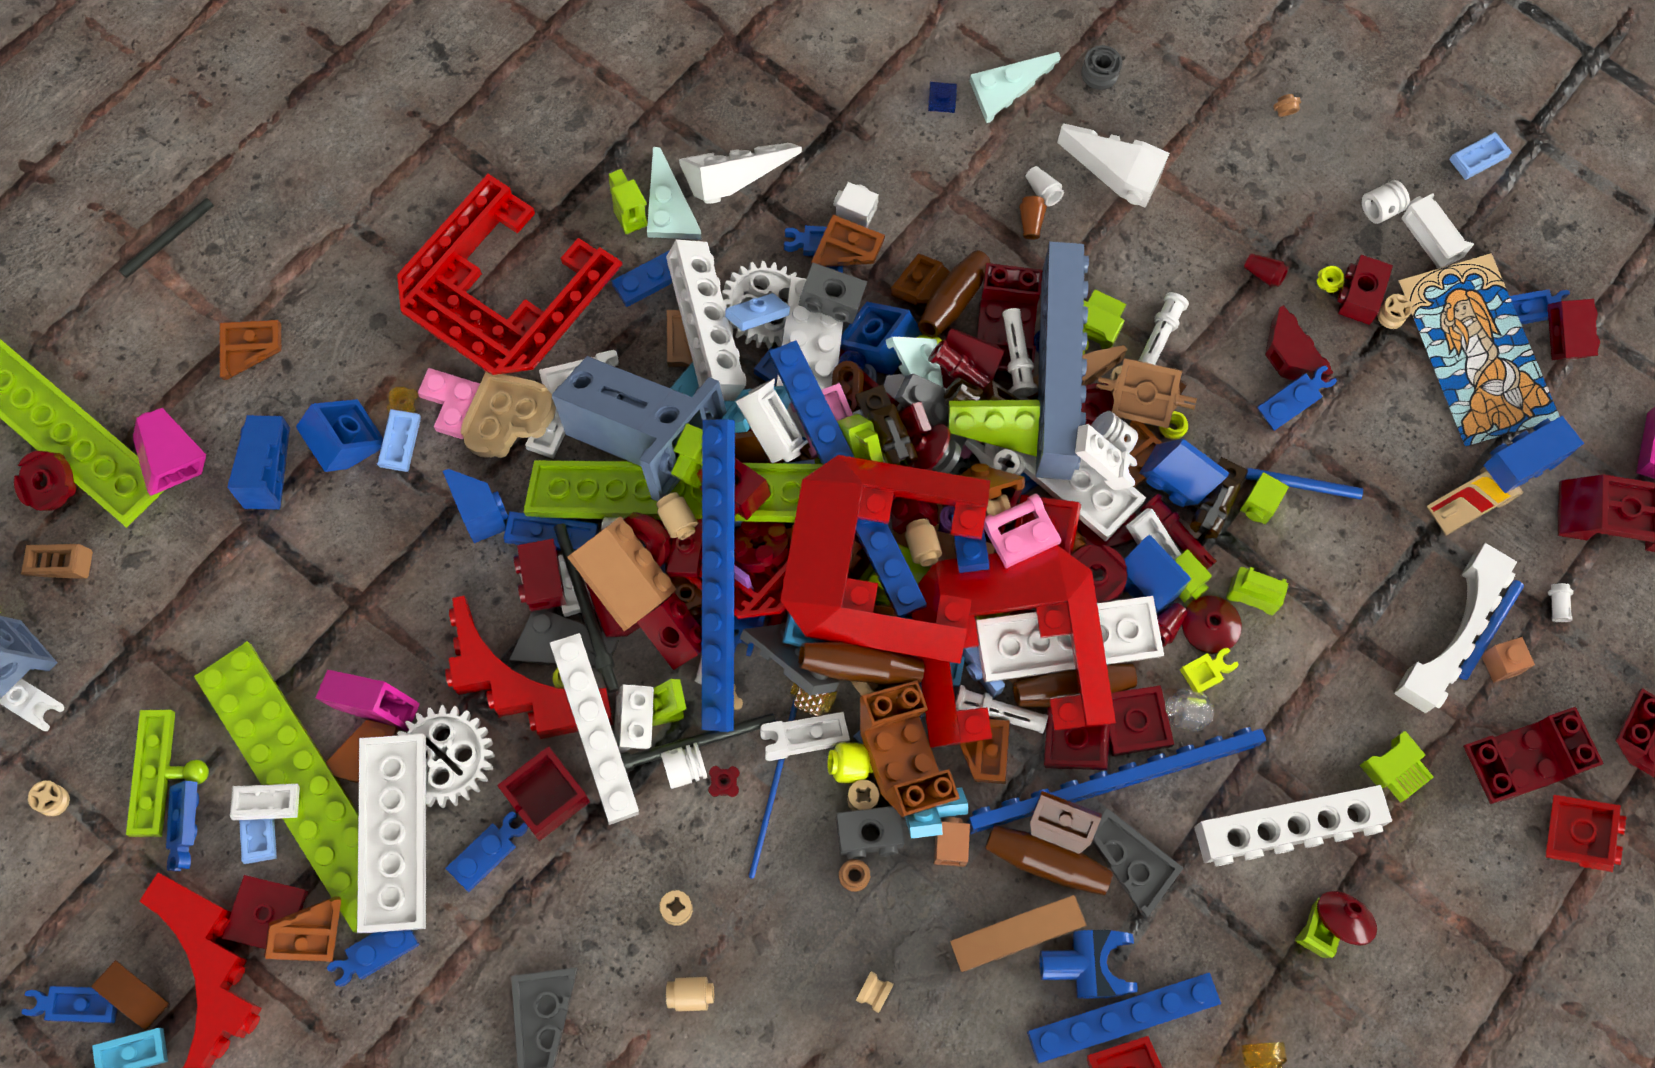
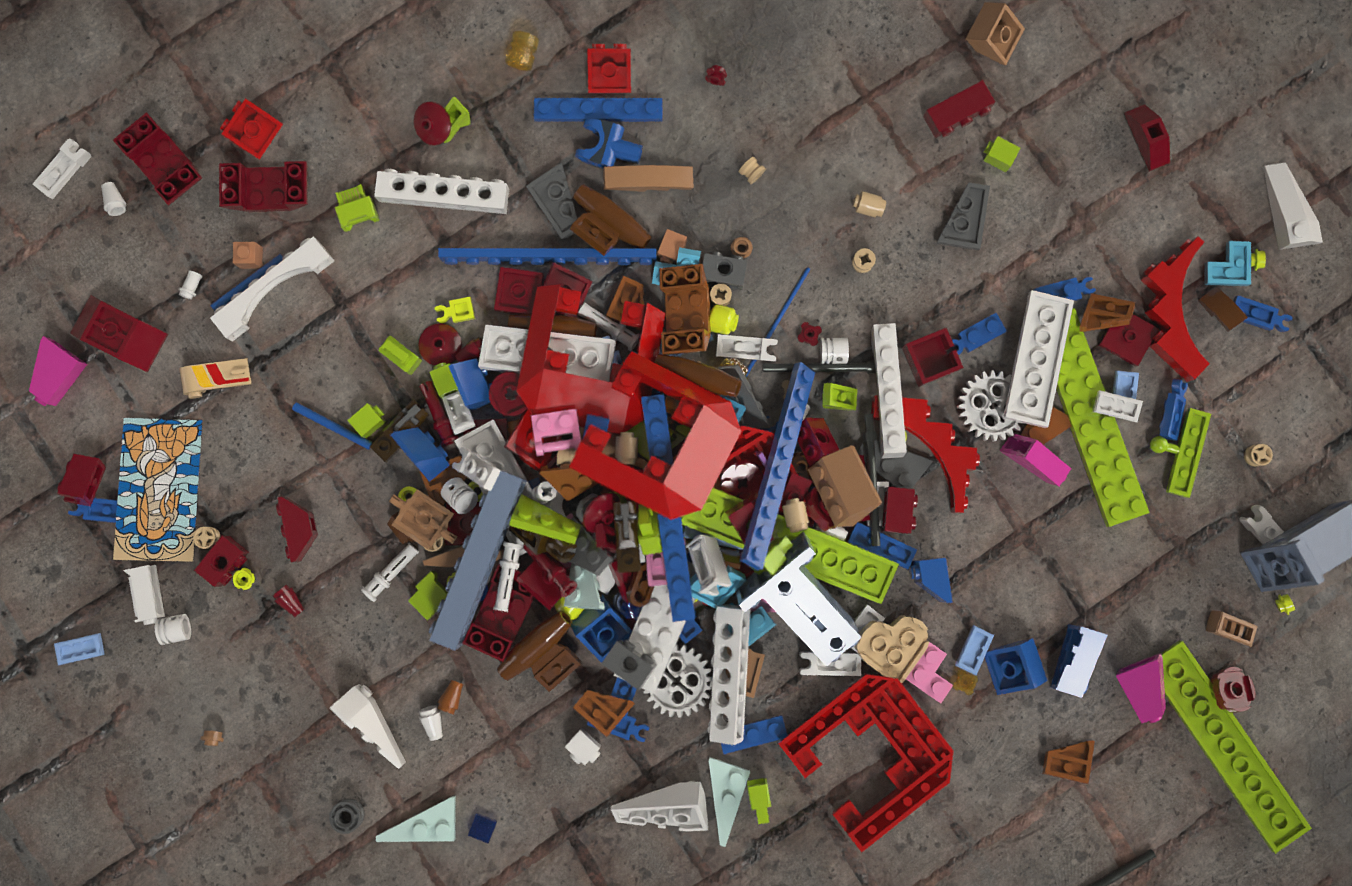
camera: 160 degrees left, 15 degrees up
white bracket [614,684,654,753] -> none
light blue plate [725,293,790,331] -> none
clear head [1165,688,1214,732] -> none
blue plate [1256,366,1337,431] -> none
blue wedge [1483,416,1584,493] -> none

